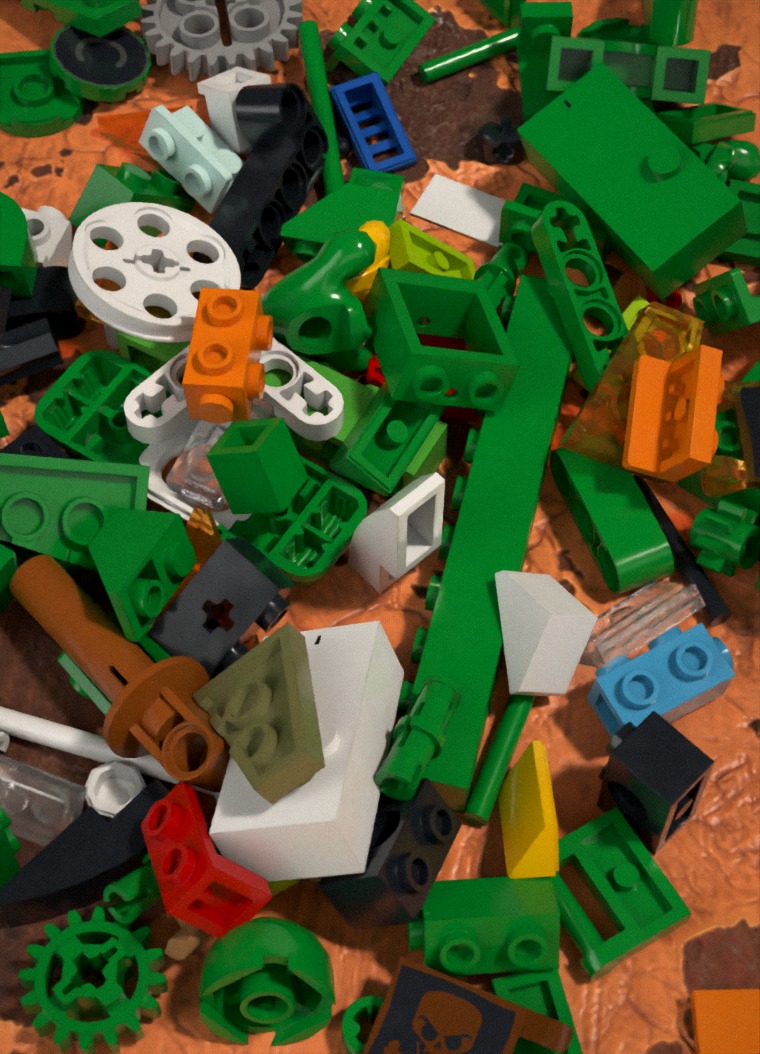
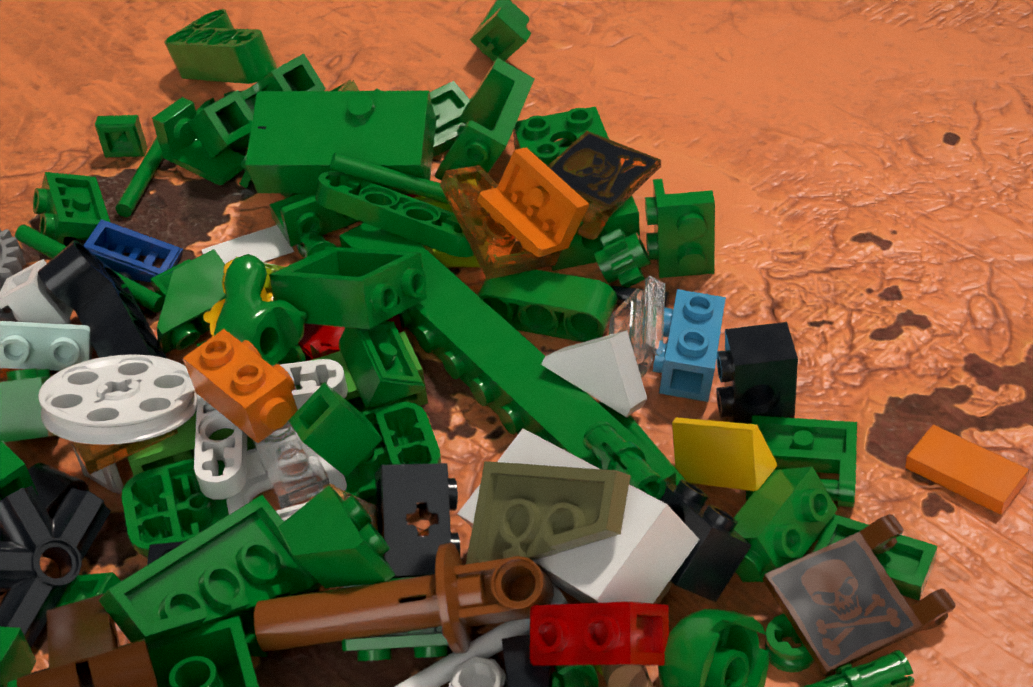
camera: 45 degrees left, 15 degrees down
white slope [348,472,445,594] -> none
black piece [478,116,527,165] -> none
none -> green bar [330,152,463,207]

